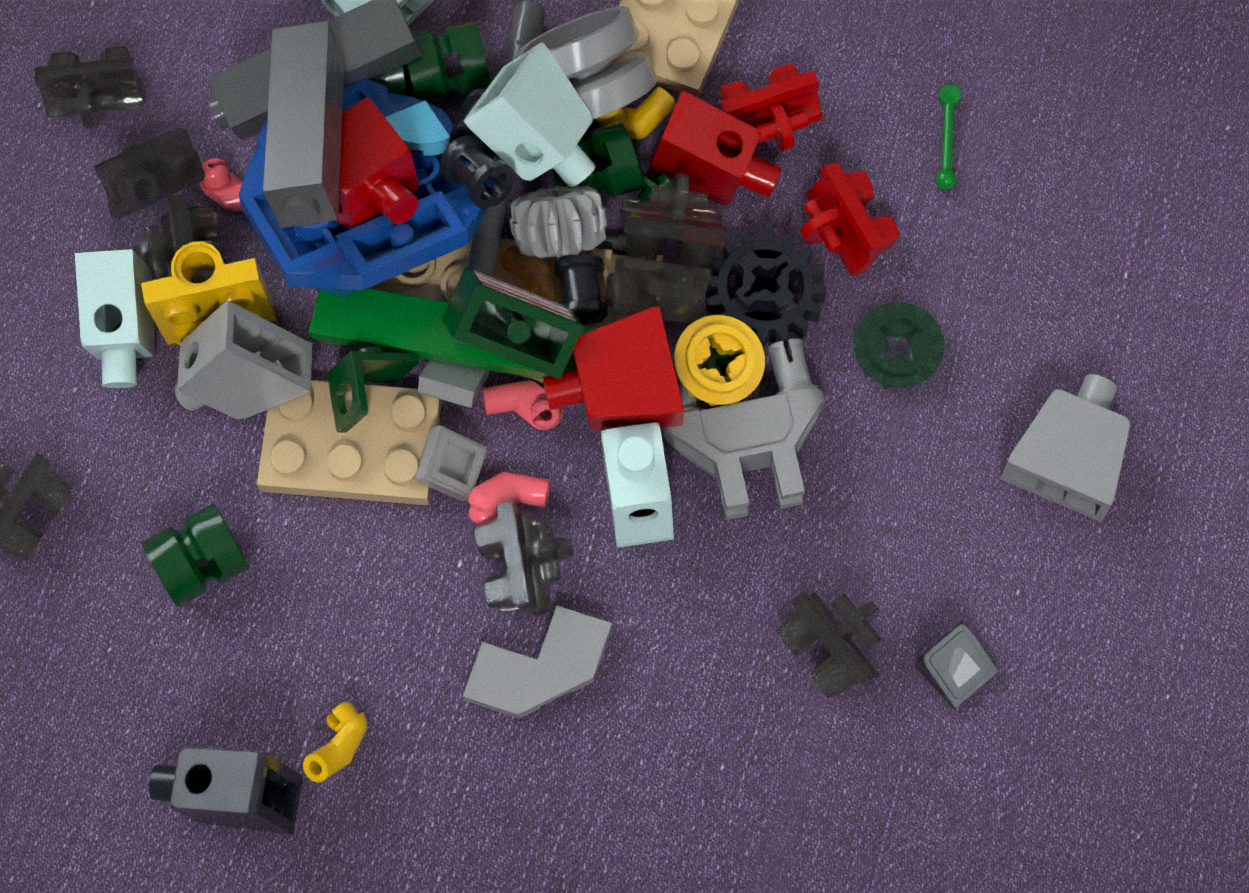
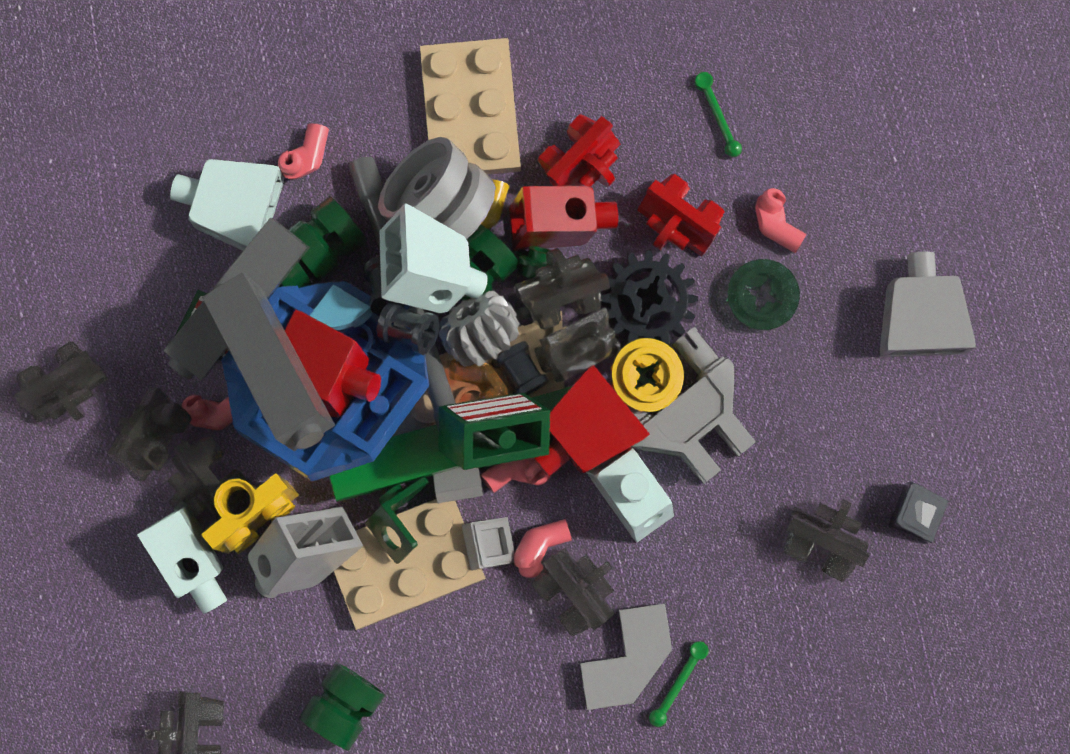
camera: 30 degrees left, 10 degrees up
none -> green hinge [649,641,709,727]
none -> coral arm [755,188,806,253]

